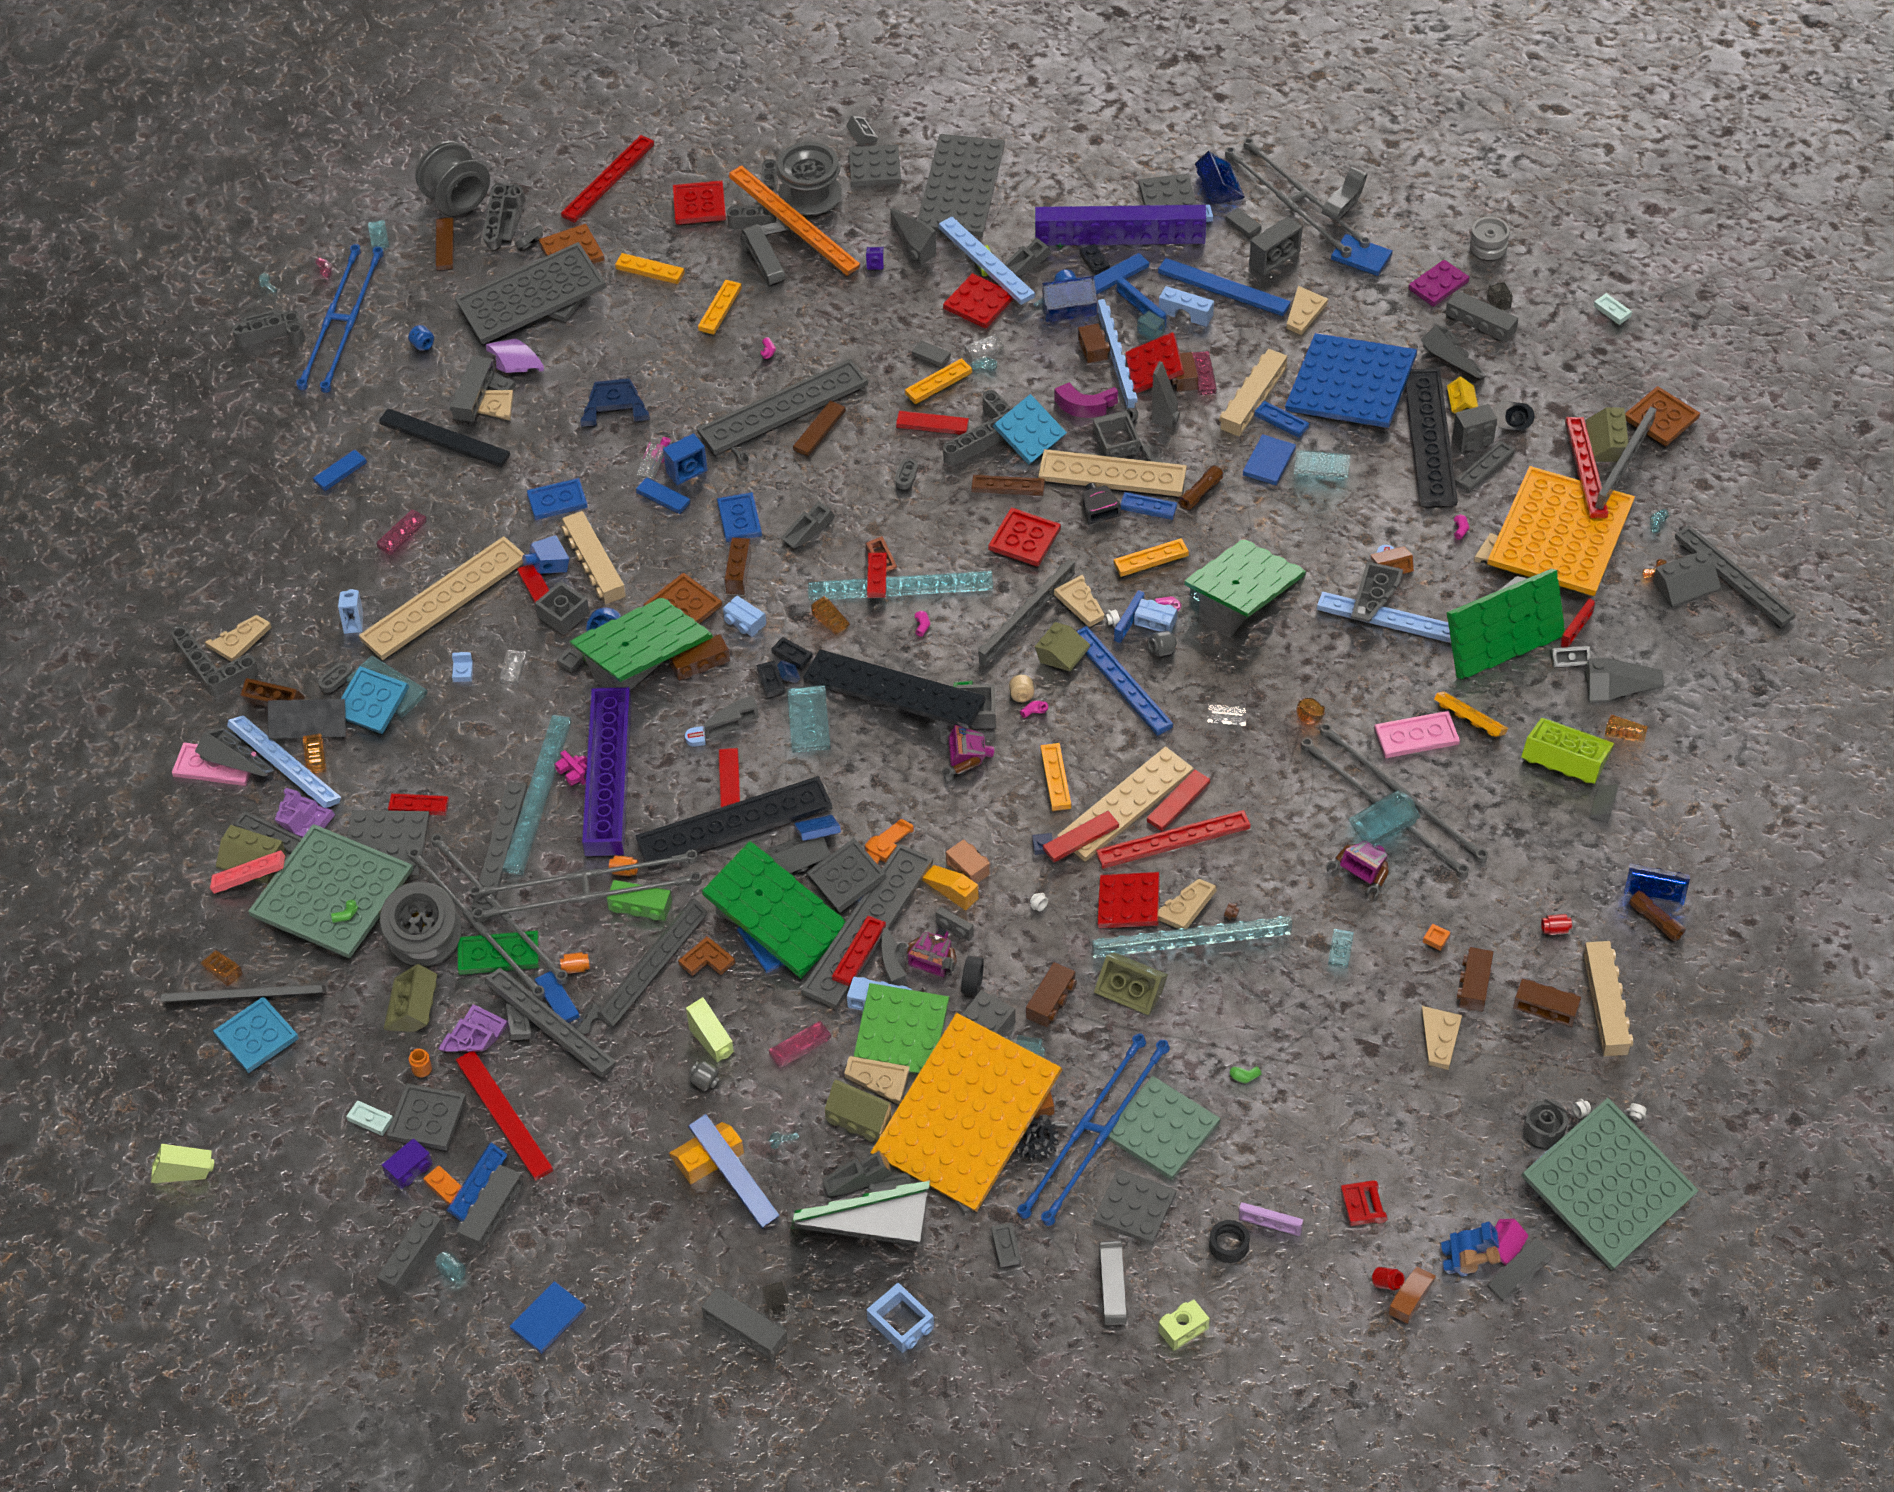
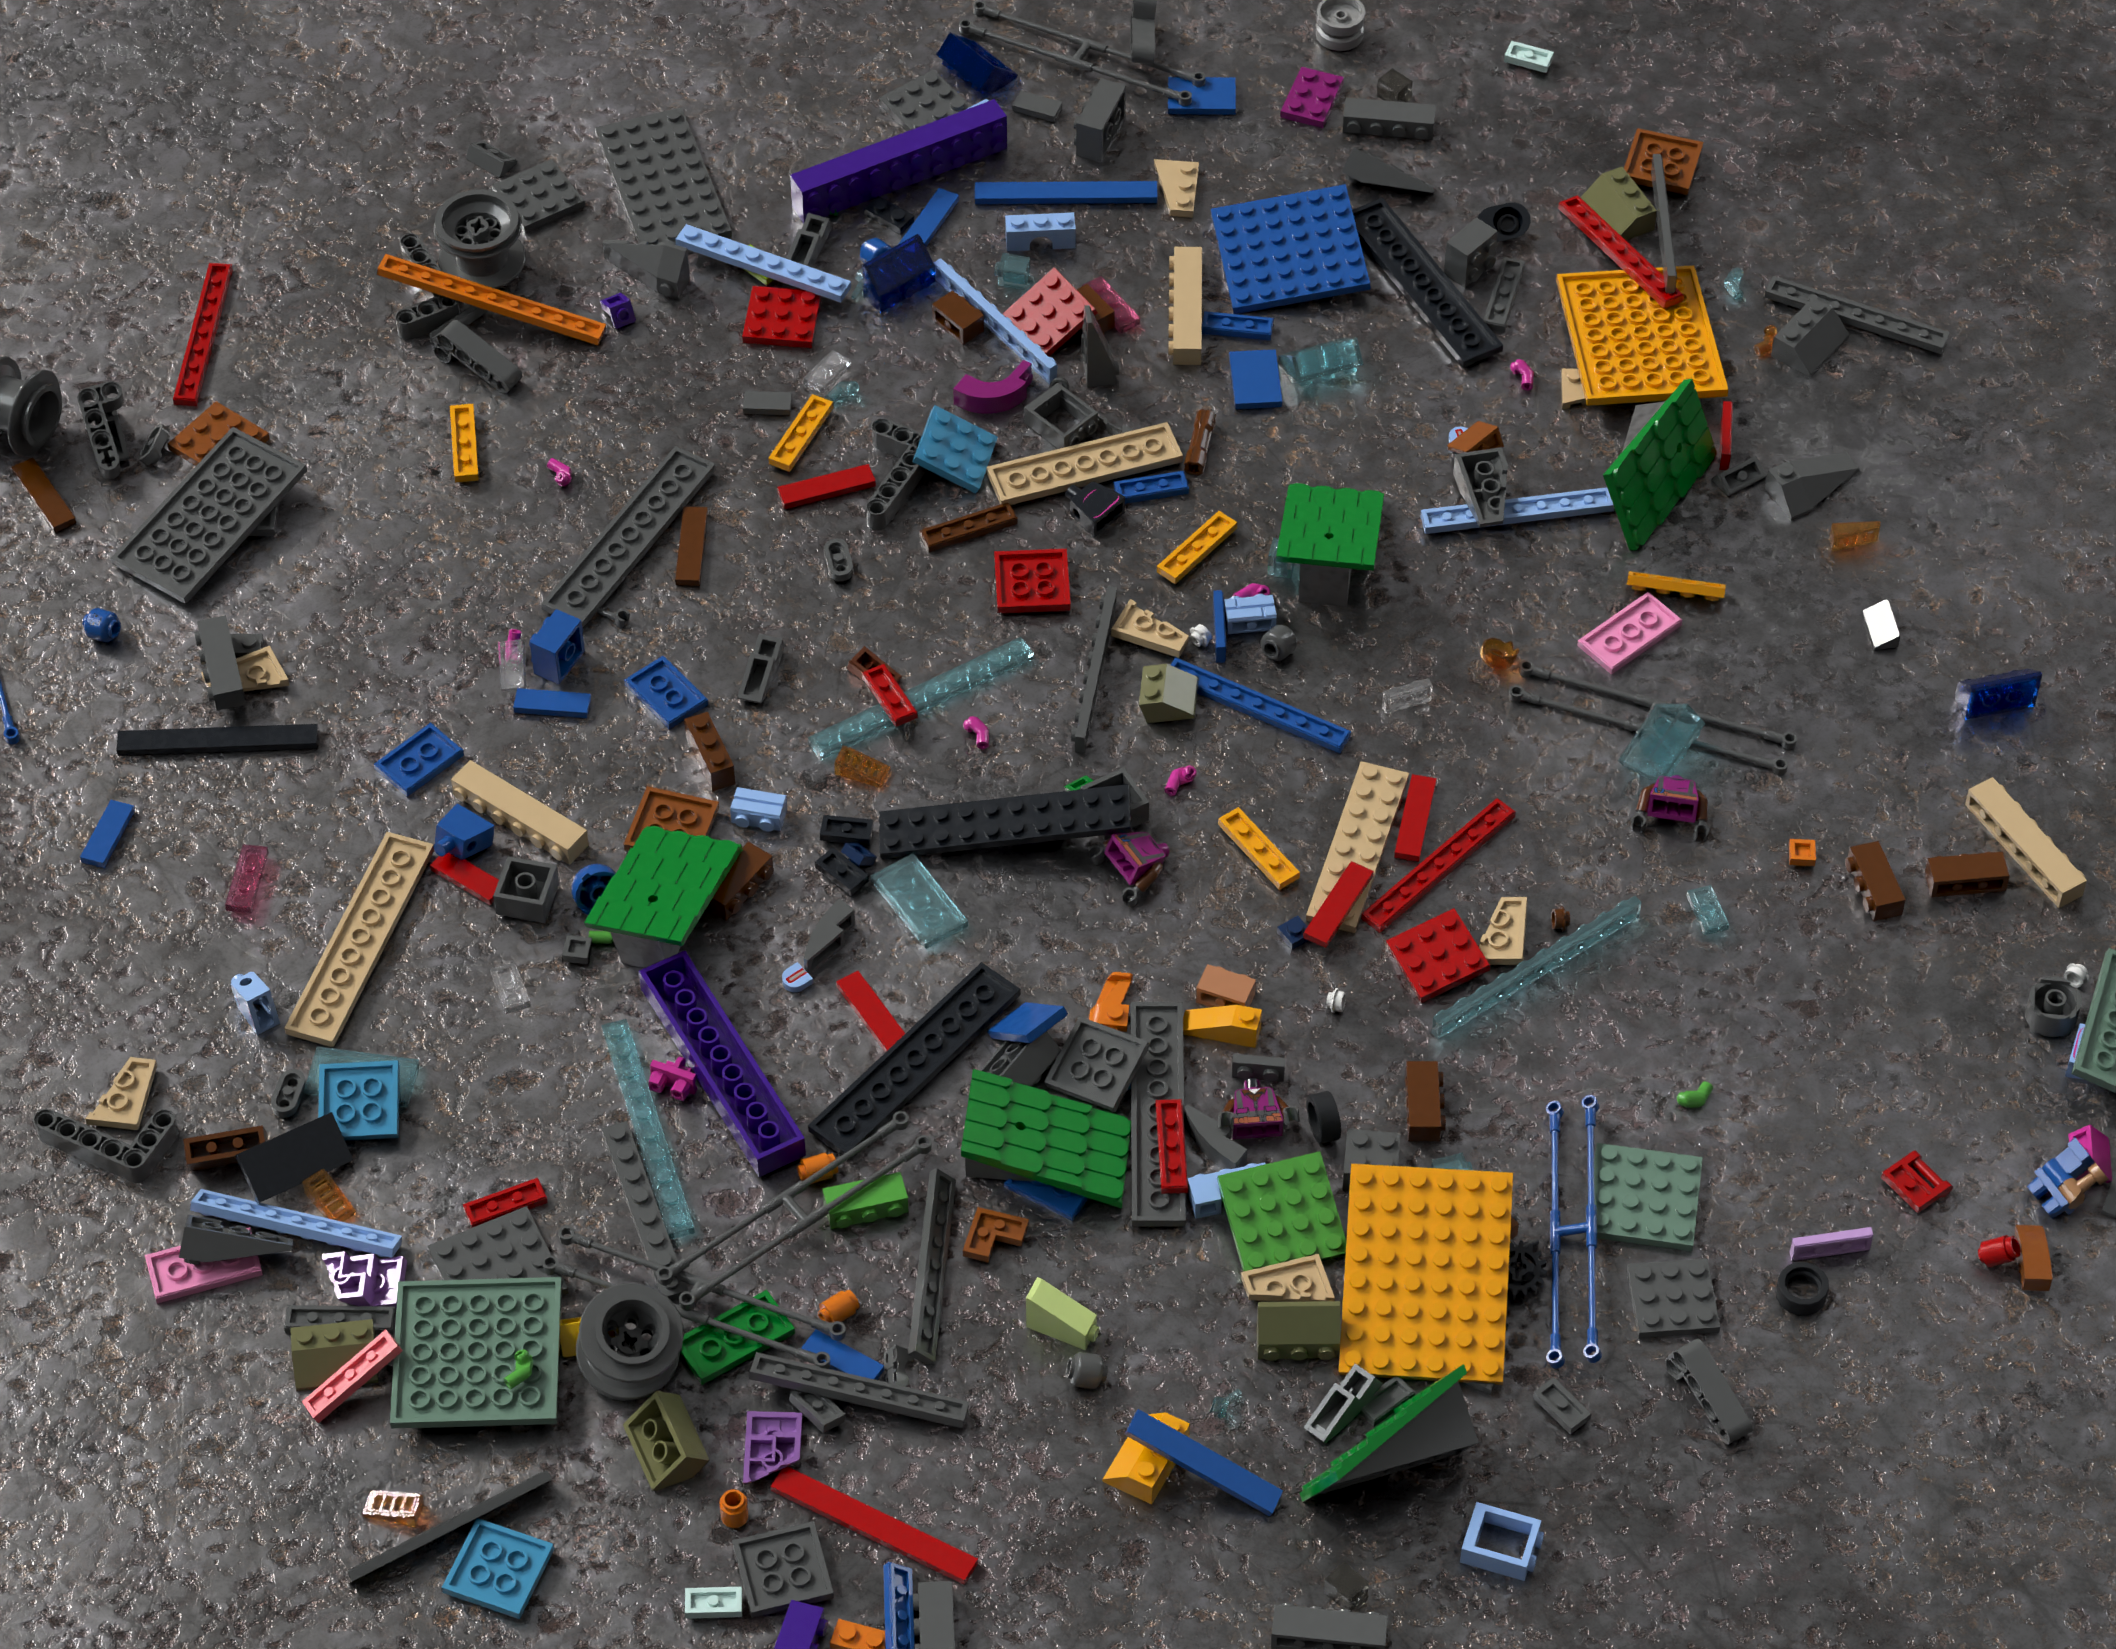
camera: 30 degrees left, 0 degrees up
light blue bracket [452,652,473,682] -> none
medium lavender slope [486,339,544,373] -> none
dark blue wing [580,378,650,427] -> none
light orange plate [615,253,685,284] -> none
red plate [673,180,726,224] -> none
clear pink plate [769,1021,832,1068] -> none
tan head [1009,675,1035,703] -> none
olive slope [1094,952,1168,1015] -> none
blue tile [1116,276,1166,329] -> none
yellowish green brick [1158,1299,1210,1351] -> none
tan wing [1421,1006,1462,1070] -> none
yellow panel [1447,376,1478,413] -> none
lime slope [1521,717,1615,784] -> none
red brick [1541,914,1572,935] -> none
reddish brown axle [1629,891,1686,942] -> none

